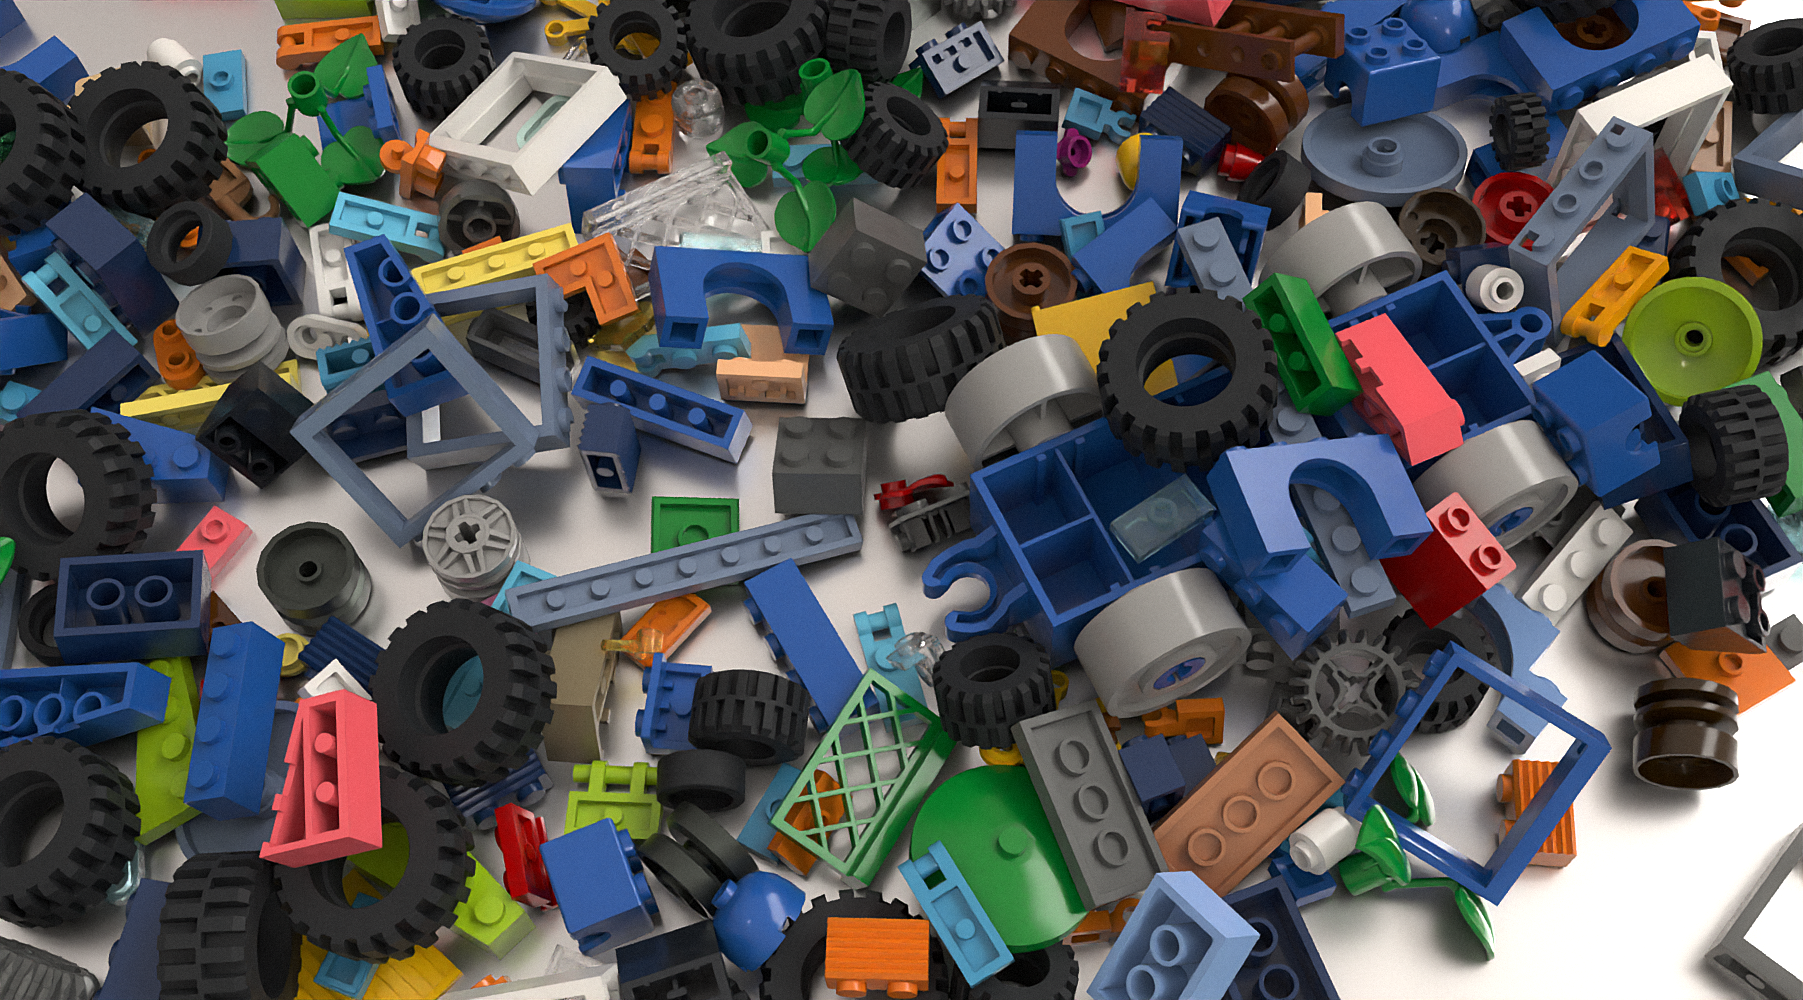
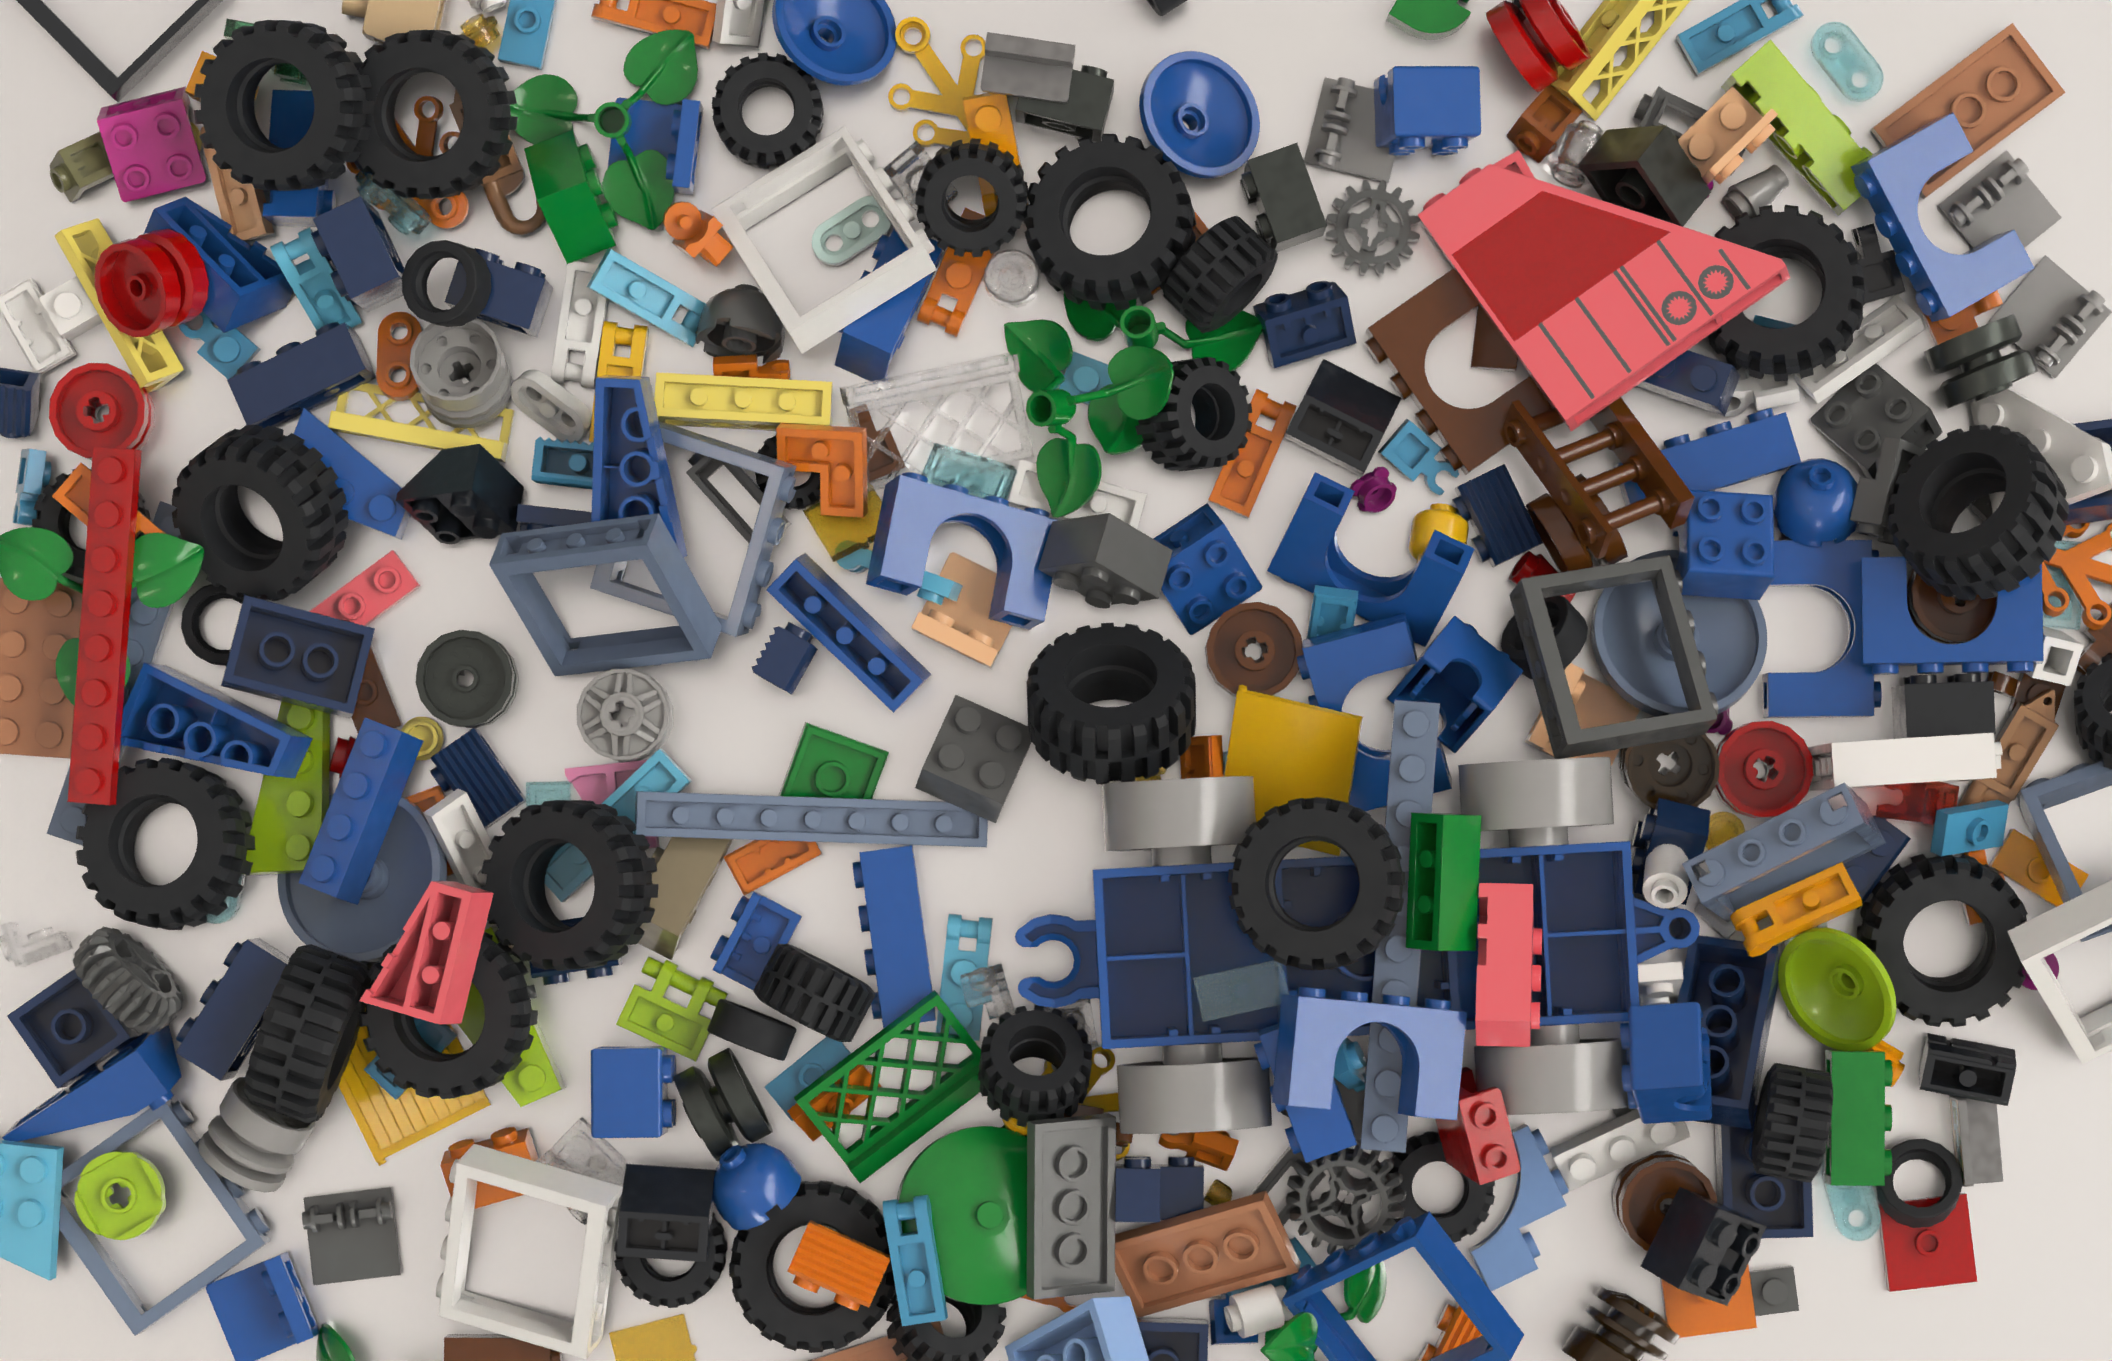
camera: 20 degrees right, 25 degrees up
red plate [494,803,559,912] -> none
clear yellow hand [601,628,664,661] -> none
red plate [873,473,954,510] -> none
dark grey hinge [888,482,972,553] -> none
clear red hinge [1119,7,1170,94] -> none
black tyre [1489,92,1550,172] -> none
none -> dark grey window [1509,555,1718,759]

